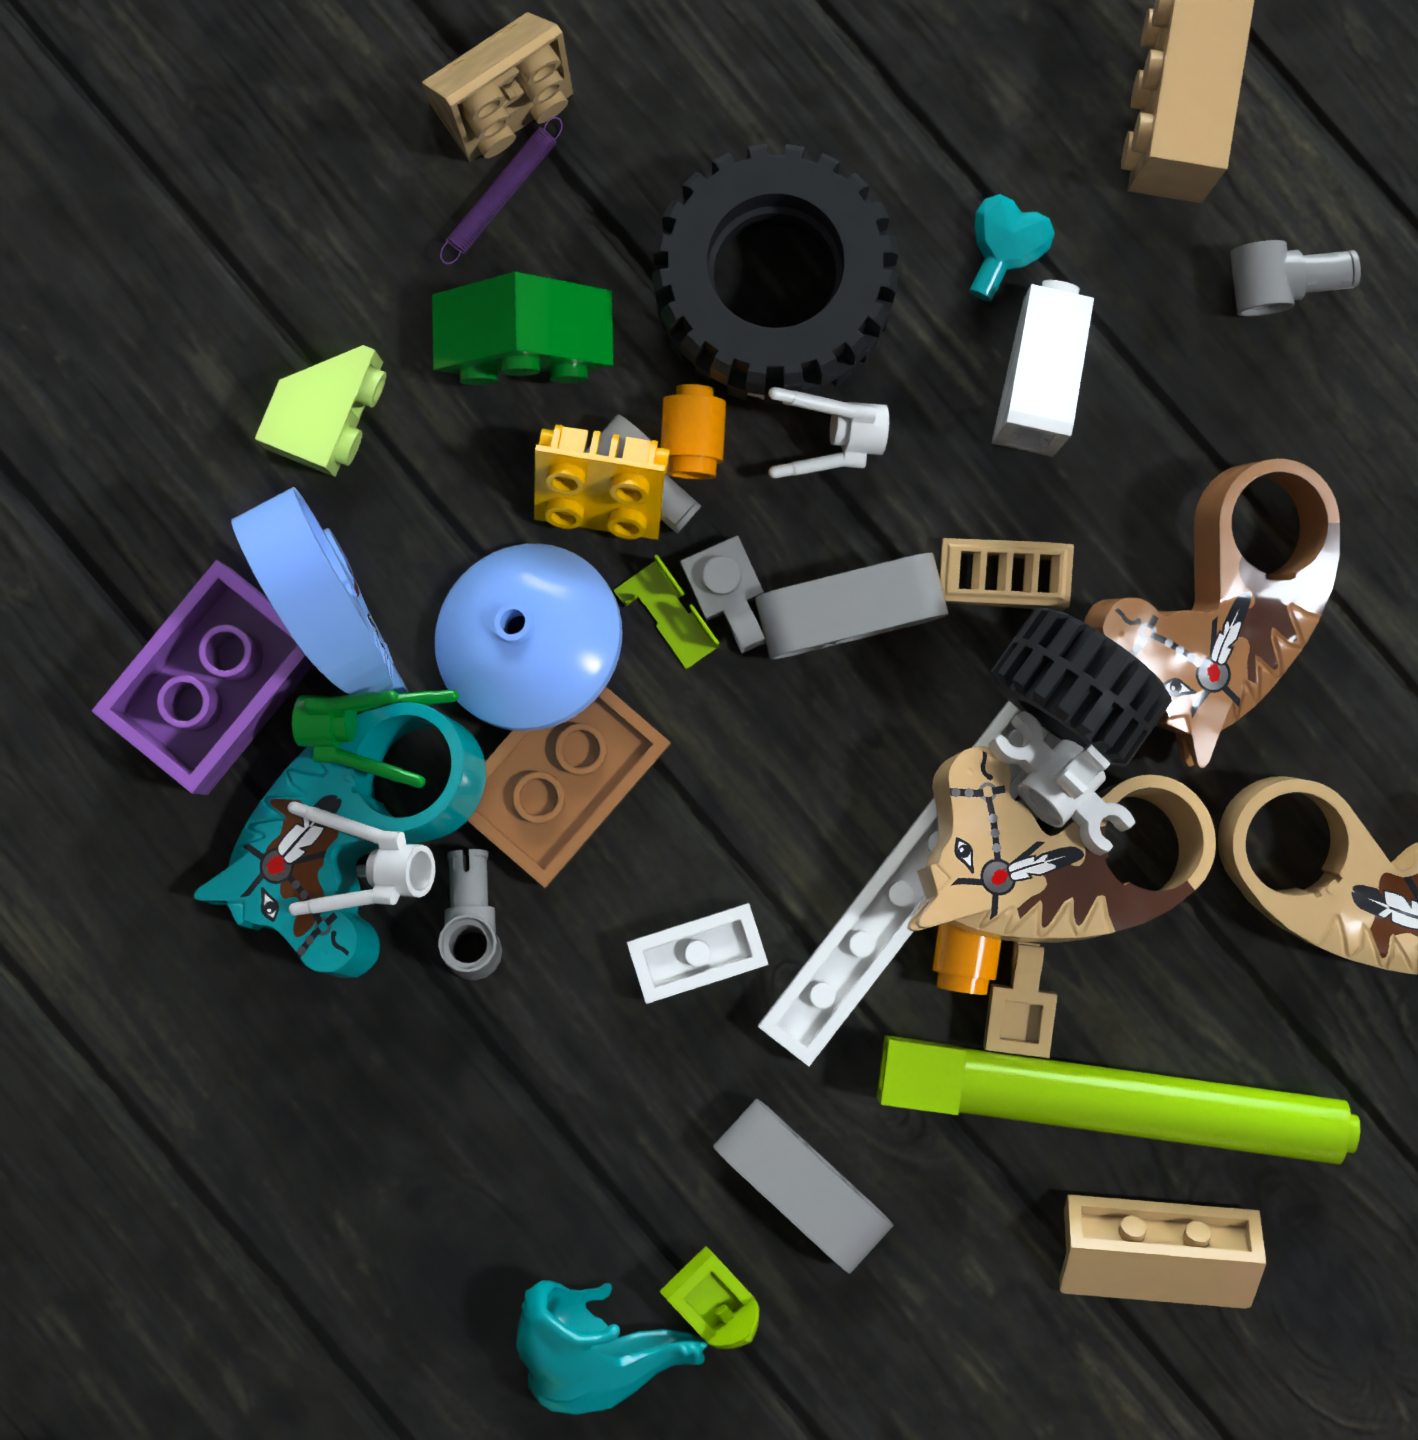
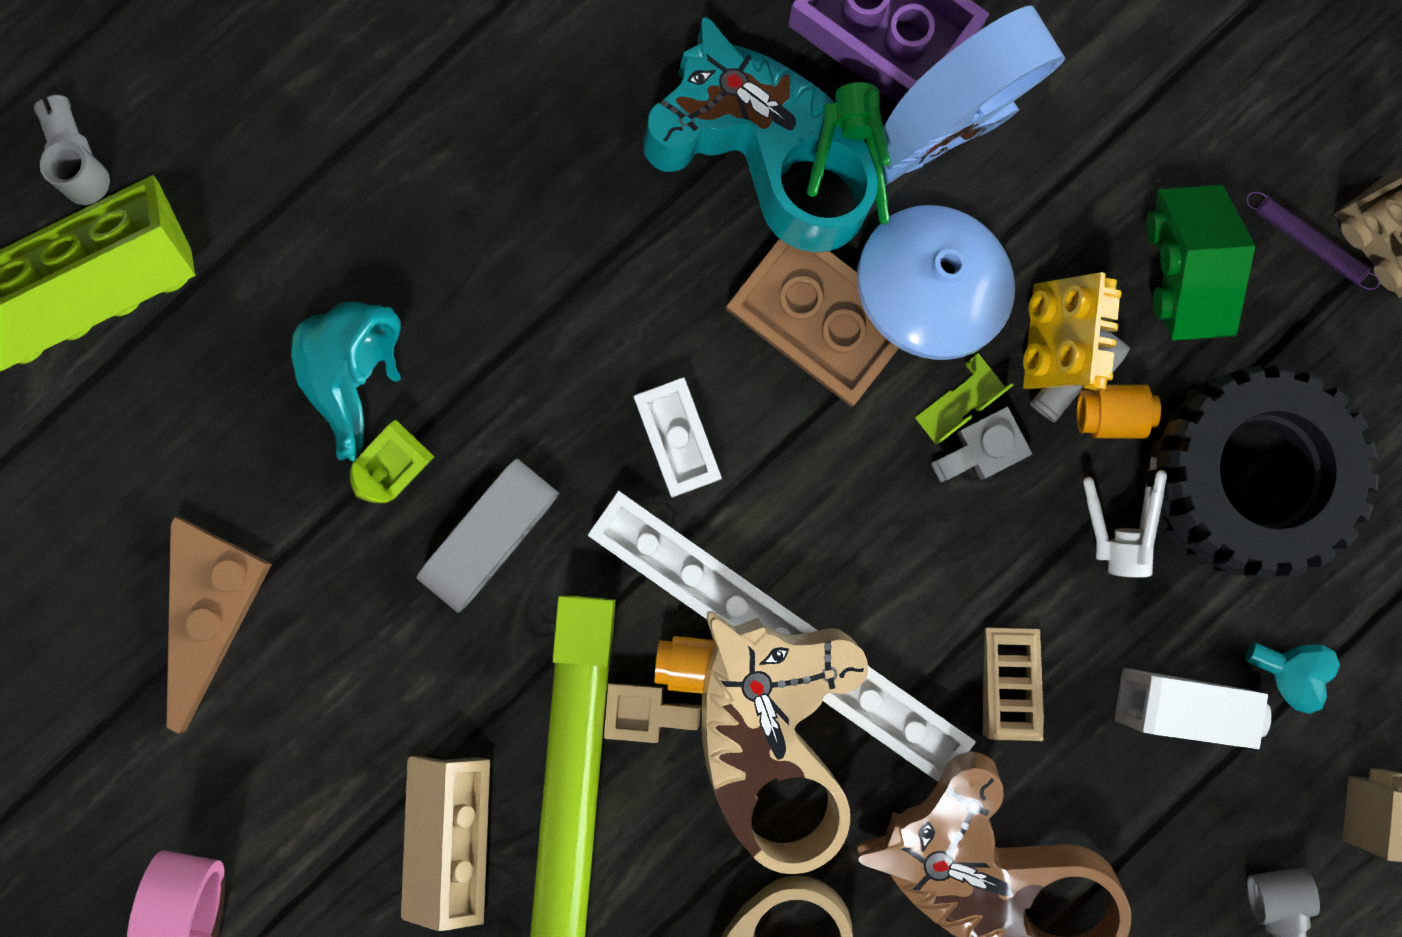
camera: 90 degrees right, 0 degrees up
yellowish green slope [255,345,386,477] -> none
white plant [287,801,435,916] -> none
light grey pin [438,849,502,980] -> none
light grey beam [755,553,949,660] -> none
white pin [988,711,1135,856] -> none
black tyre [990,607,1172,767] -> none

